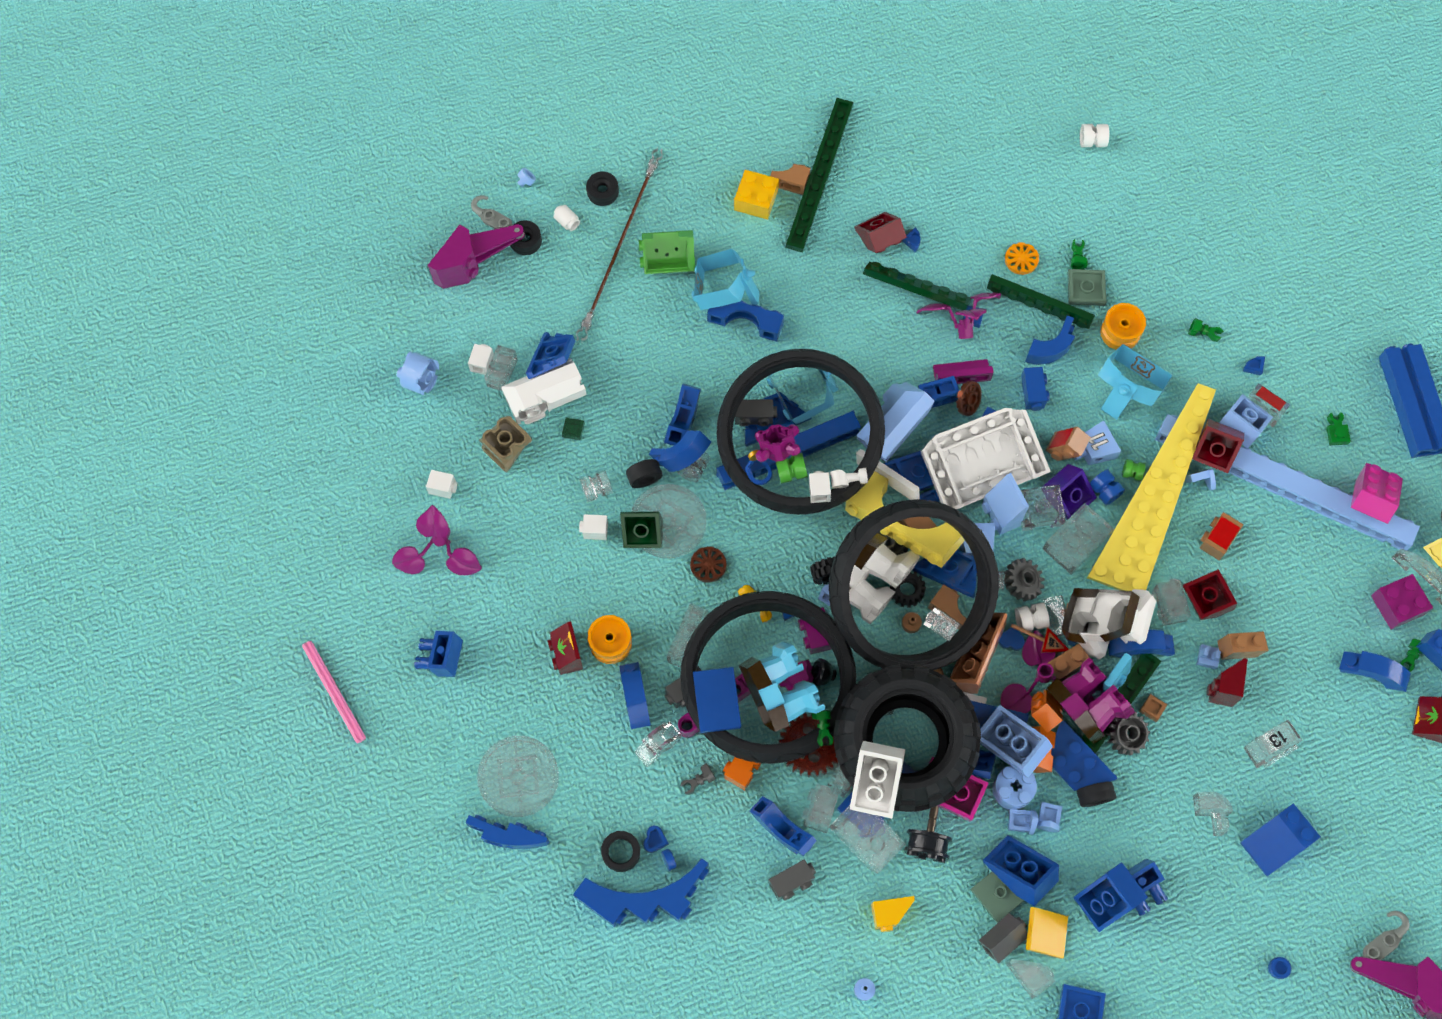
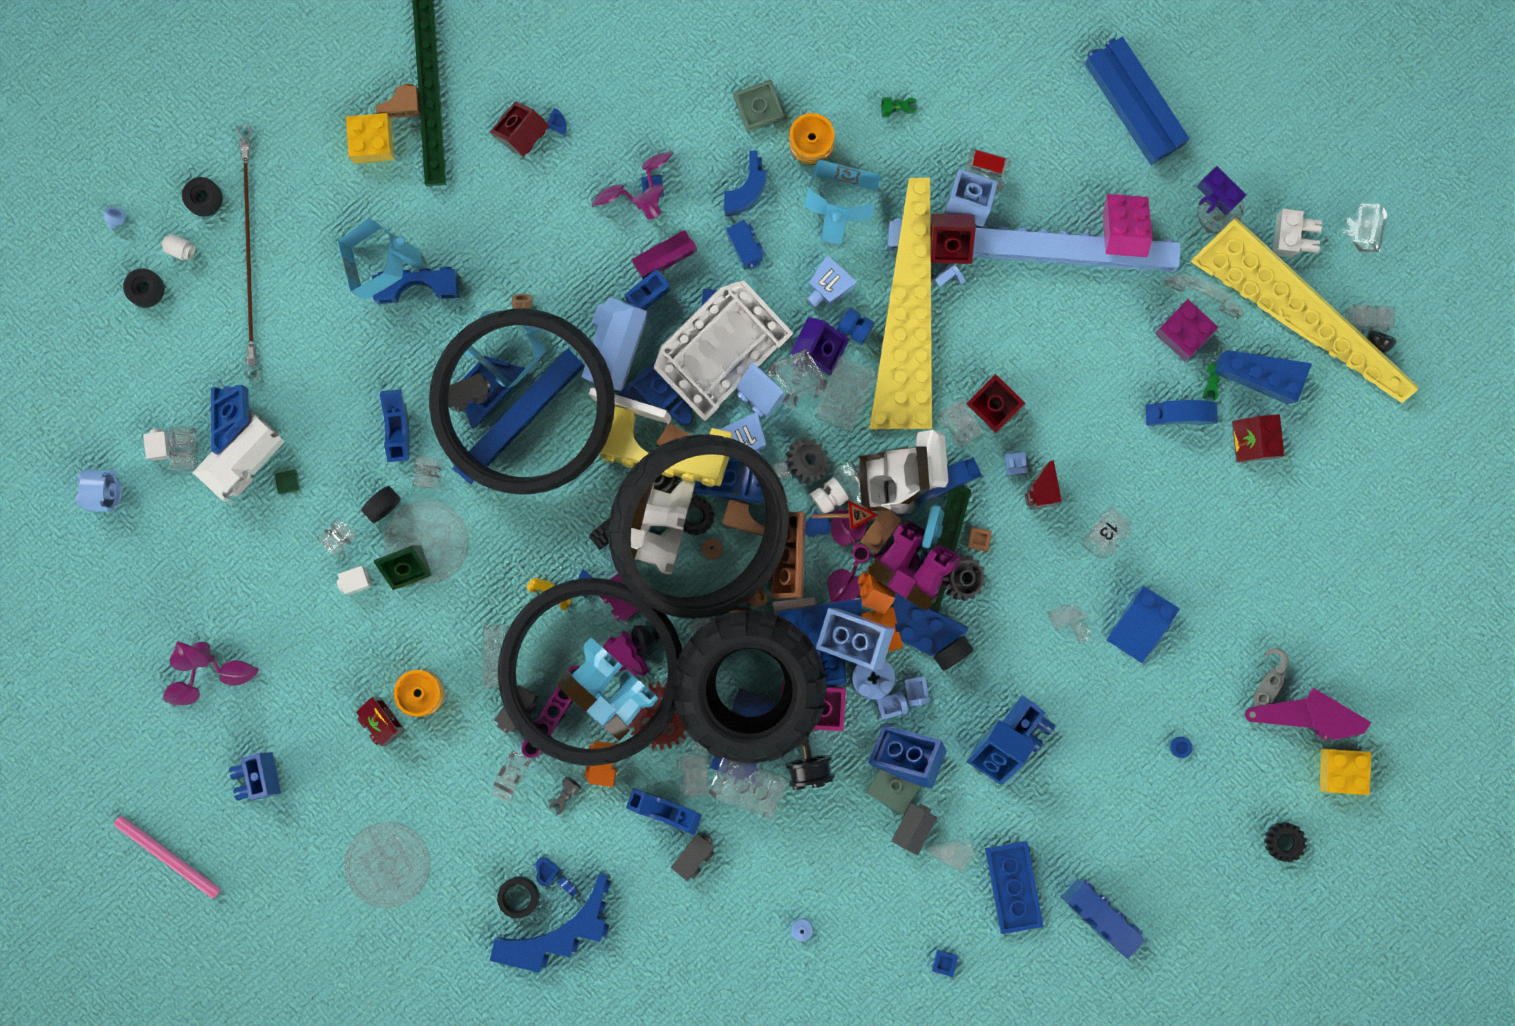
camera: 20 degrees left, 15 degrees up
white brick [426,470,457,499] -> none
magenta slope [427,195,525,289] -> none
blue slope [466,815,549,849] -> none
dark tan piece [479,416,532,472] -> none
blue arch [619,662,651,729] -> none
bright green piece [638,230,695,274] -> none
blue arch [649,430,711,472] -> none
copper wheel [690,546,727,582] -> none
blue tile [693,667,741,733] -> none
blue piece [745,450,772,485] -> none
magenta piece [755,424,800,462] -> none
bright green wheel [776,452,808,484] -> none
white brick [809,471,831,503] -> none
green piece [811,710,833,746] -> none
white leg [830,468,868,488] -> none
white slope [850,741,905,818] -> none
dark green plate [863,262,971,310] -> none
yellow slope [871,896,915,932] -> none
clear brick [923,608,960,641] -> none
copper wheel [956,381,982,416] -> none
dark green plate [987,274,1095,329] -> none
light orange wheel [1005,242,1039,275] -> none
yellow tile [1026,907,1068,959] -> none
medium nougat brick [1046,427,1091,461] -> none
green piece [1071,239,1088,270] -> none
bright green wheel [1122,459,1146,481] -> none
brick [1200,512,1244,561] -> none
medium nougat brick [1217,632,1269,660] -> none
blue tile [1243,356,1265,376] -> none
green plate [1327,413,1351,445] -> none

